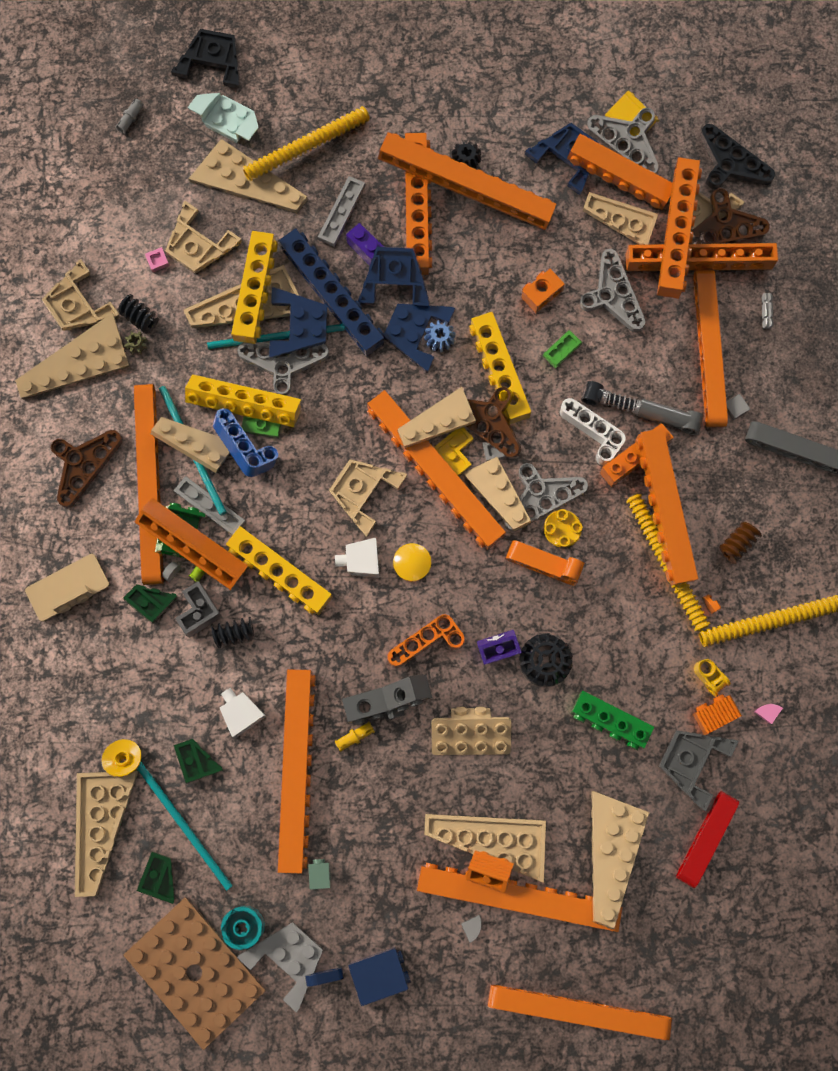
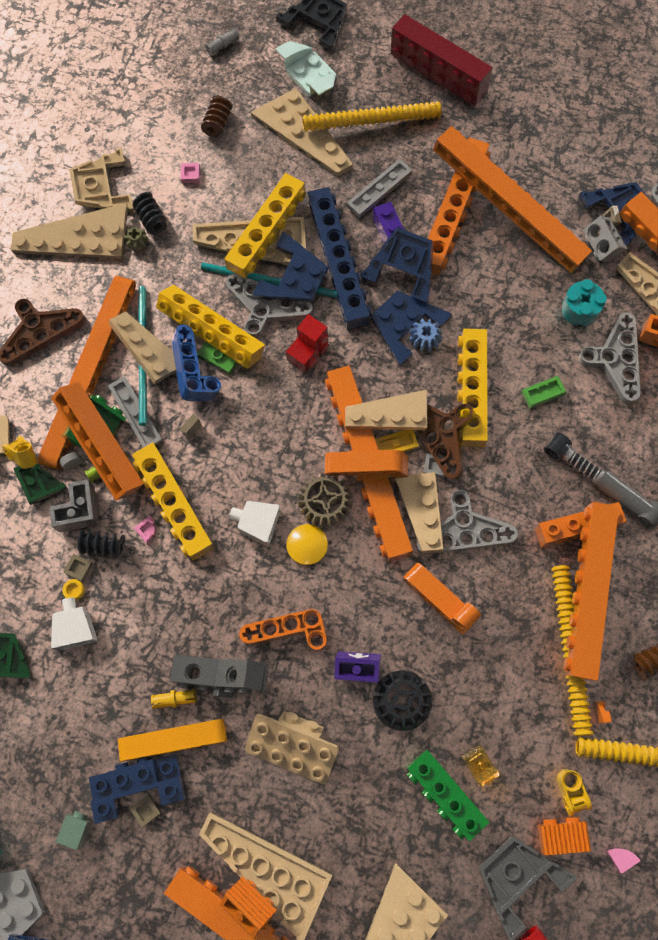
camera: 25 degrees right, 5 degrees down
tan wing [165,201,242,274] -> none
orange brick [278,669,316,873] -> none
tan wing [329,459,407,537] -> none
black gear [451,140,481,169] -> none
orange brick [521,269,565,313] -> none
yellow dish [544,509,582,548] -> none
white beam [560,398,626,466] -> none
none -> yellow piece [2,436,38,469]
none -> yellow tile [62,579,85,601]
none -> dark tan tile [63,554,93,582]
none -> dark blue bracket [89,754,186,824]
none -> light orange beam [117,719,227,762]
none -> dark tan tile [130,794,162,828]
none -> bright pink tile [134,515,156,545]
none -> dark tan tile [180,414,202,440]
none -> reddish brown piece [201,95,233,137]
none -> red brick [286,314,329,372]
none -> dark tan gear [297,473,353,528]
none -> orange beam [324,450,408,478]
none -> dark red brick [390,14,493,106]
none -> clear yellow bracket [461,745,500,787]
none -> teal brick [562,279,607,326]
none -> light grey brick [583,216,628,262]
none -> dark tan tile [602,205,622,227]

